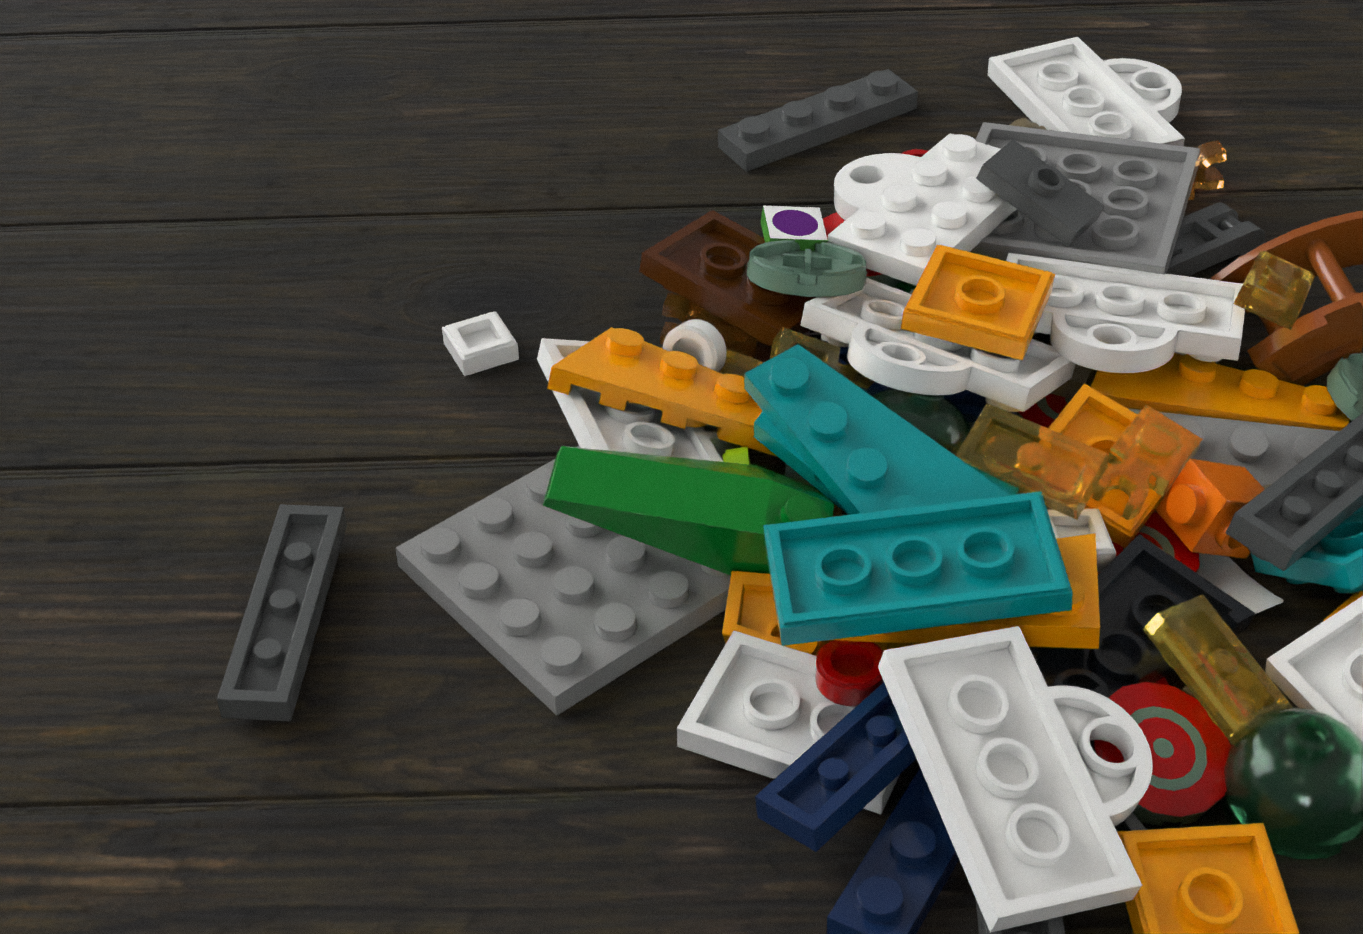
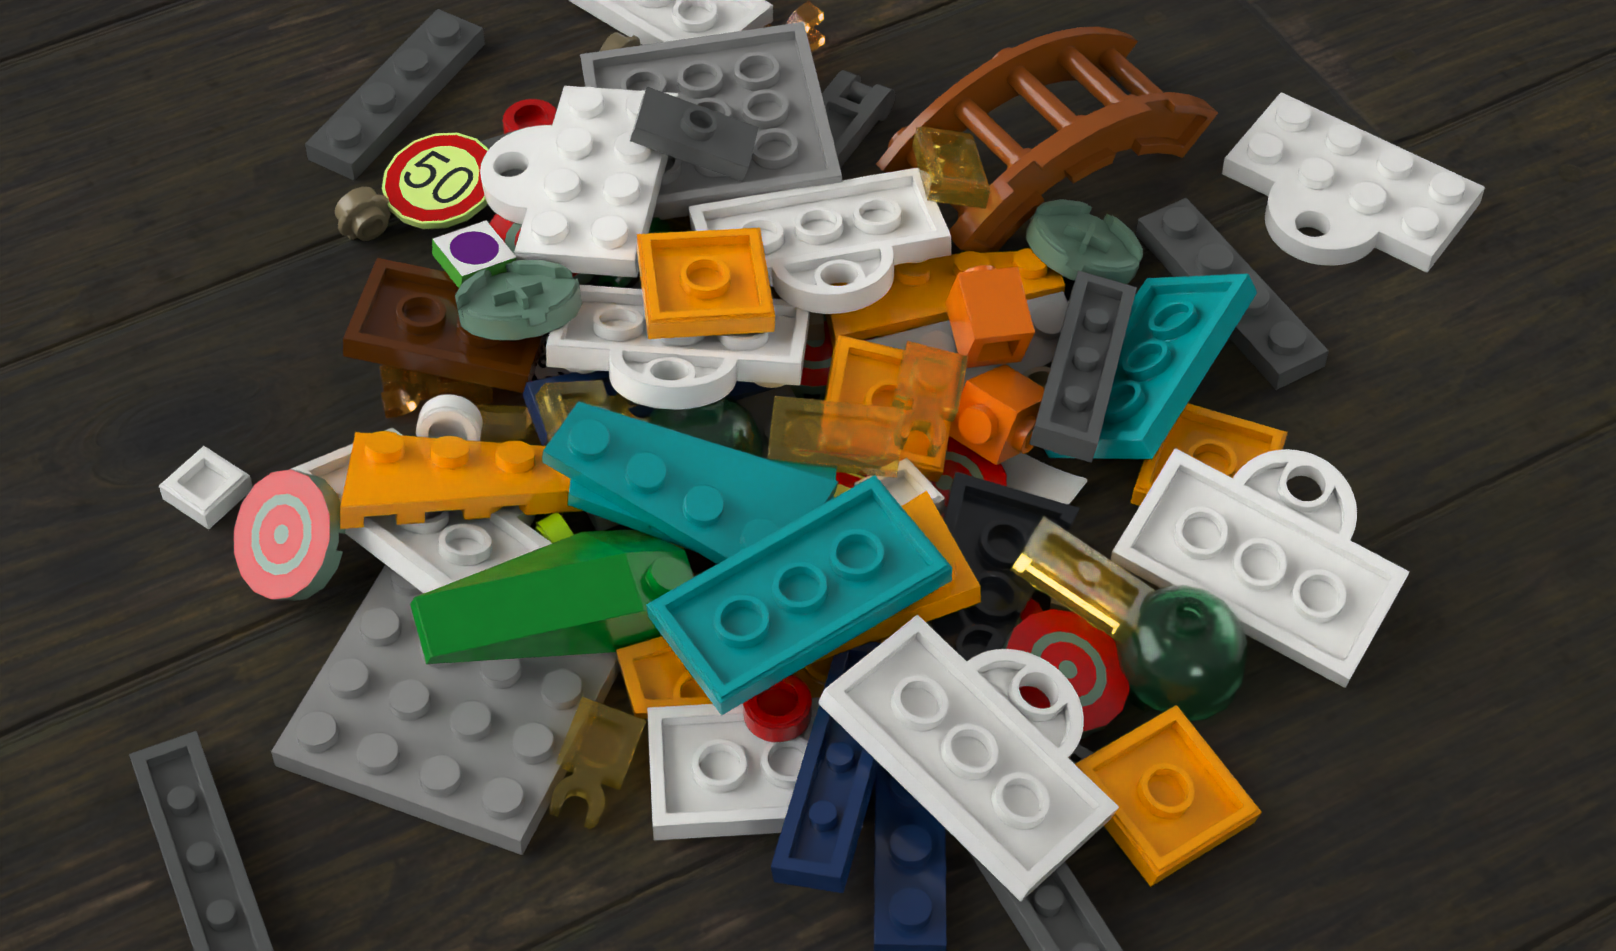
camera: 30 degrees left, 10 degrees up
none -> tile [234,469,345,601]
none -> dark tan plate [335,187,391,241]
none -> piece [382,133,489,229]
none -> clear yellow plate [550,697,646,829]
none -> orange brick [945,265,1035,369]

